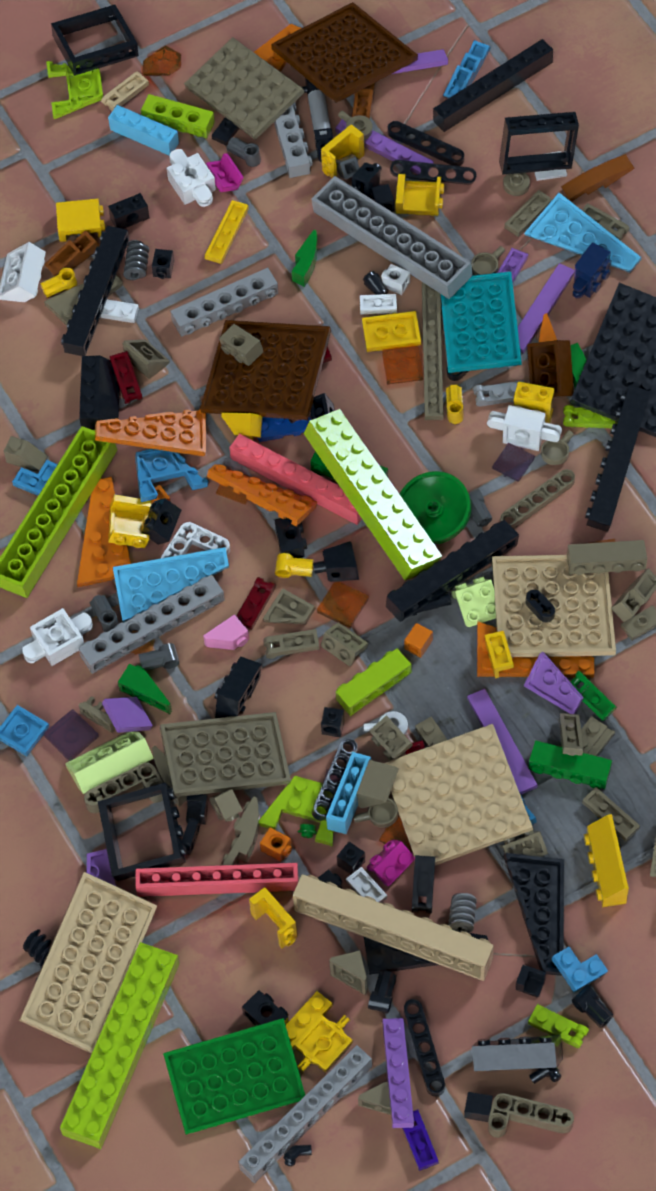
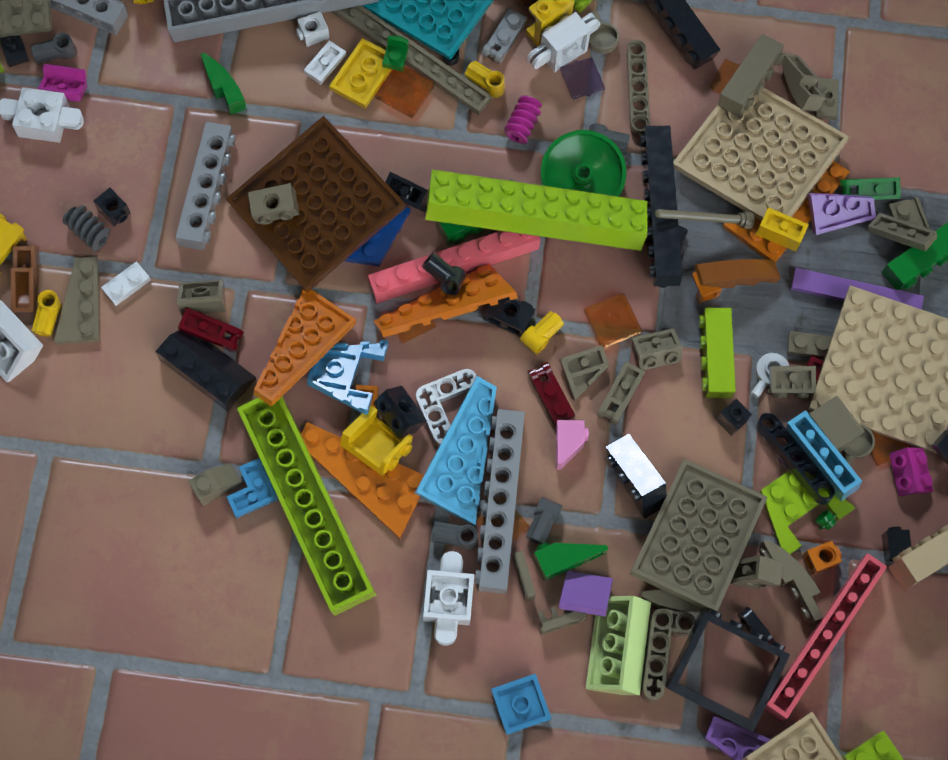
camera: 60 degrees left, 10 degrees up
clear purple tile [43,709,99,761] -> none
black brick [61,225,129,356] -> none
black brick [108,193,150,229] -> none
black panel [186,794,208,825] -> none
yellow plate [205,200,249,264] -> none
yellow slope [221,413,262,440] -> none
yellow panel [249,887,297,949] -> none
black torso [313,541,359,582] -> none
black brick [337,841,366,874] -> none
white plate [346,867,387,903] -> none
black cone [363,271,388,295] -> none
yellowish green bracket [451,577,496,627] -> none
black beam [525,590,555,622] -> none
none -> green bracket [382,35,409,72]
none -> black piece [422,253,466,295]
none -> dark pink piece [504,95,542,144]
none -> dark tan tile [513,551,536,601]
none -> dark tan piece [655,209,755,229]
none -> dark orange slope [694,259,781,289]

